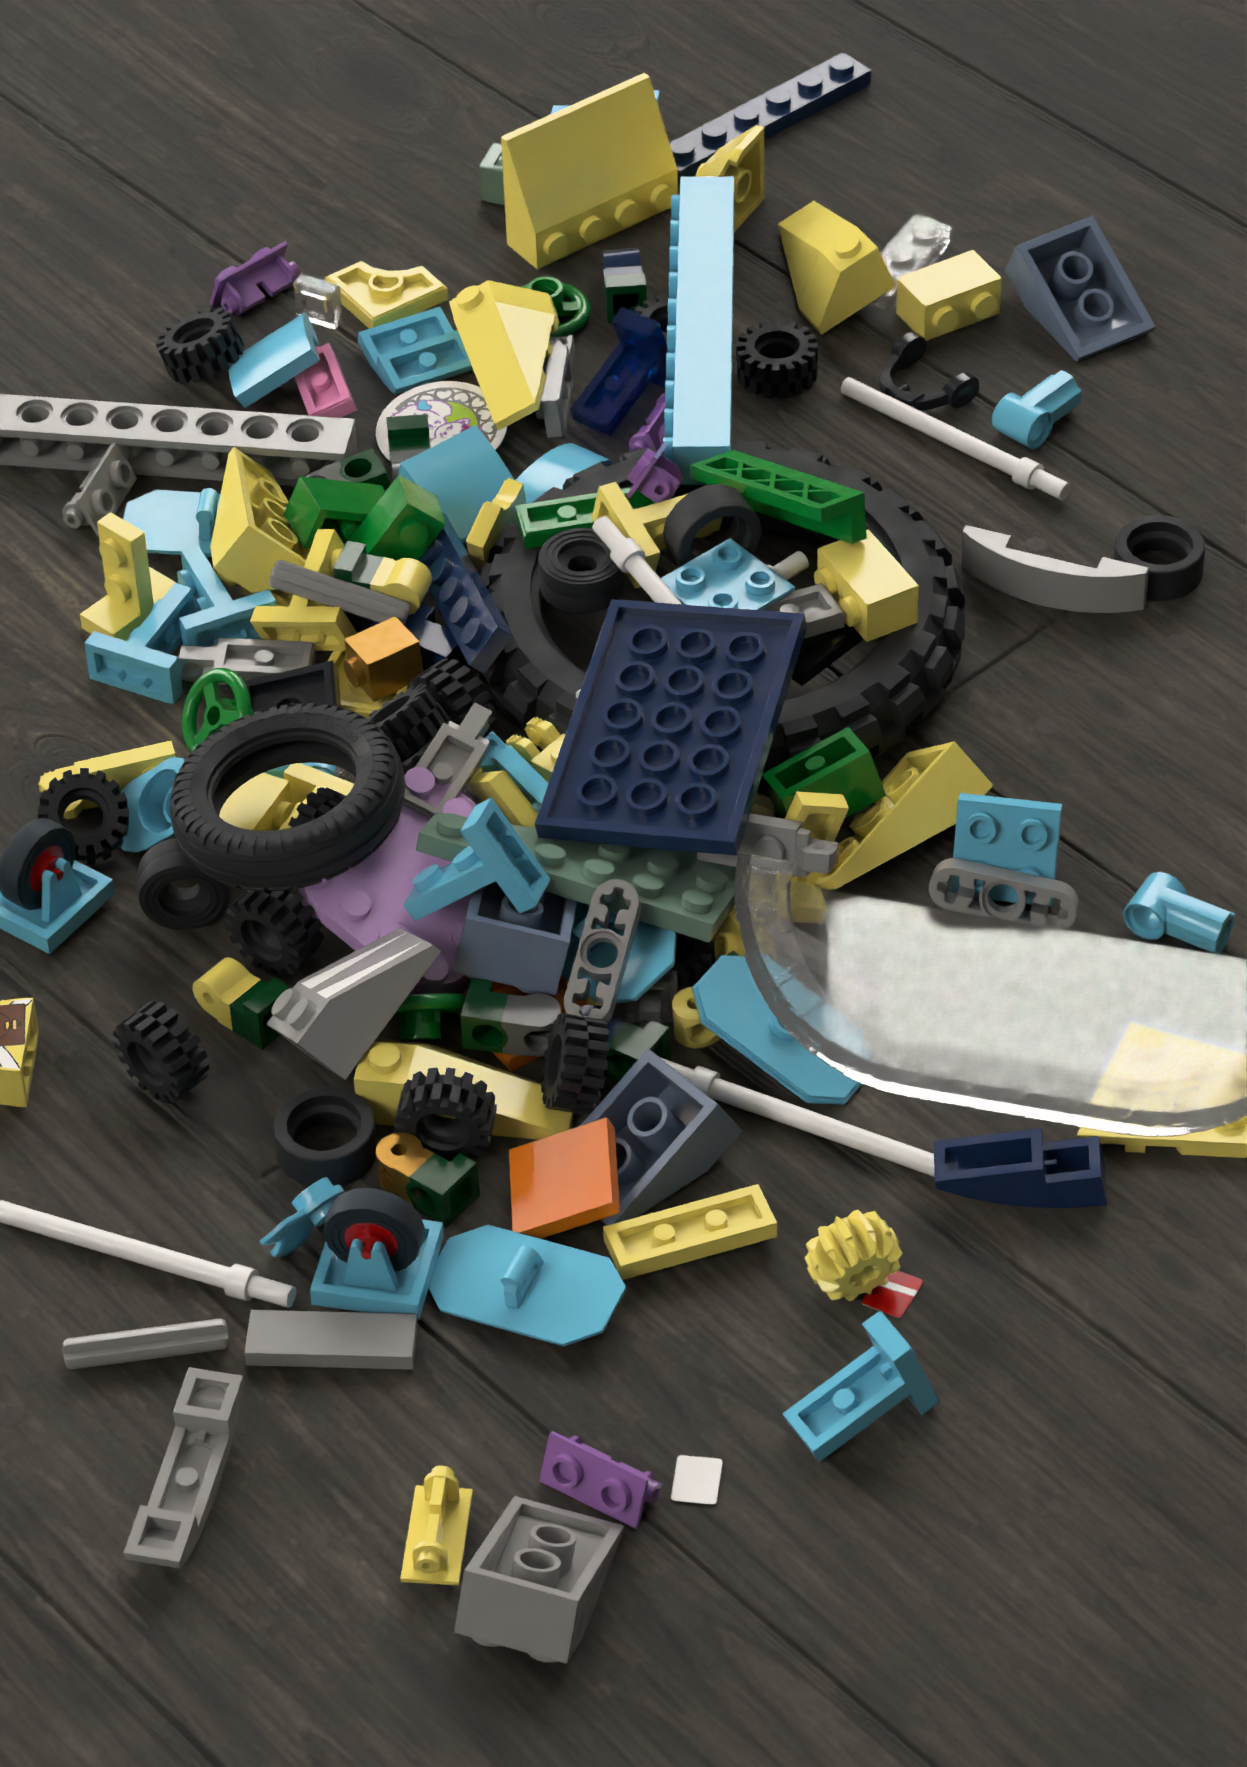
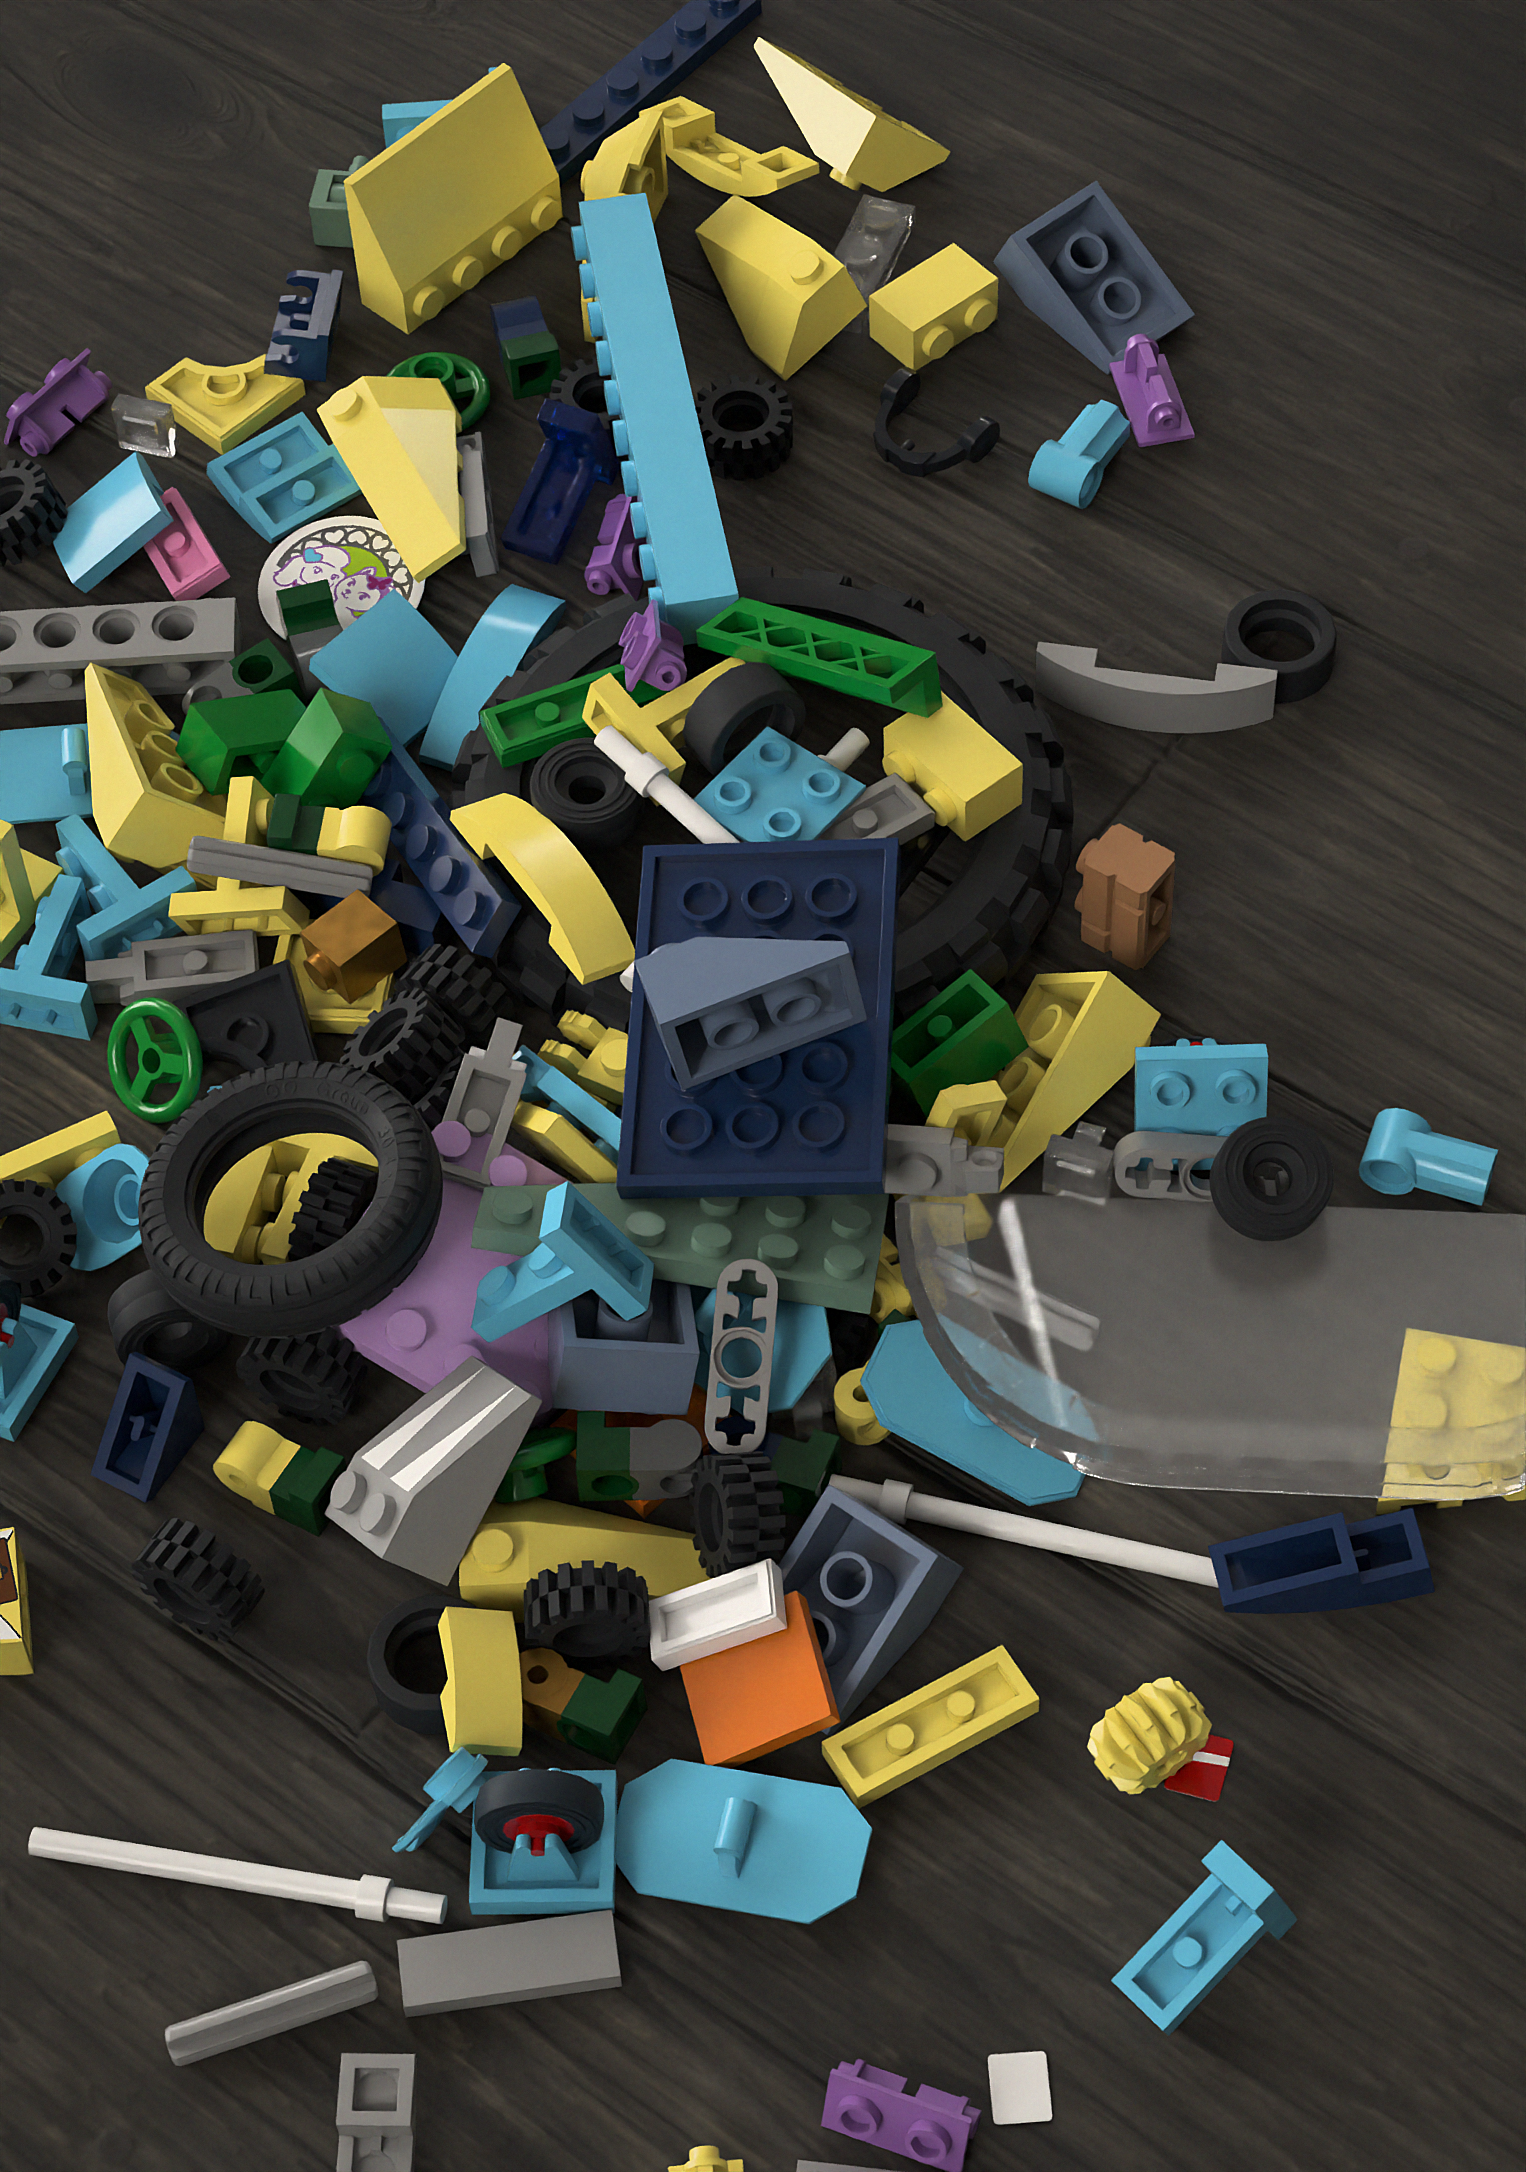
camera: 10 degrees left, 10 degrees up
light yellow tile [466,478,526,572] -> none
white bar [841,377,1071,500] -> none
none -> dark blue slope [90,1352,205,1503]
none -> dark blue hinge [264,269,343,382]
none -> light yellow slope [438,1606,523,1757]
none -> light yellow slope [450,793,635,985]
none -> sand blue slope [634,937,867,1090]
none -> light yellow slope [639,96,819,197]
none -> white tile [649,1558,787,1671]
none -> light yellow wedge [754,37,950,192]
none -> clear tile [1042,1121,1114,1208]
none -> medium nougat brick [1075,823,1176,970]
none -> medium lavender hinge [1109,334,1195,447]
none -> black tyre [1209,1117,1334,1241]

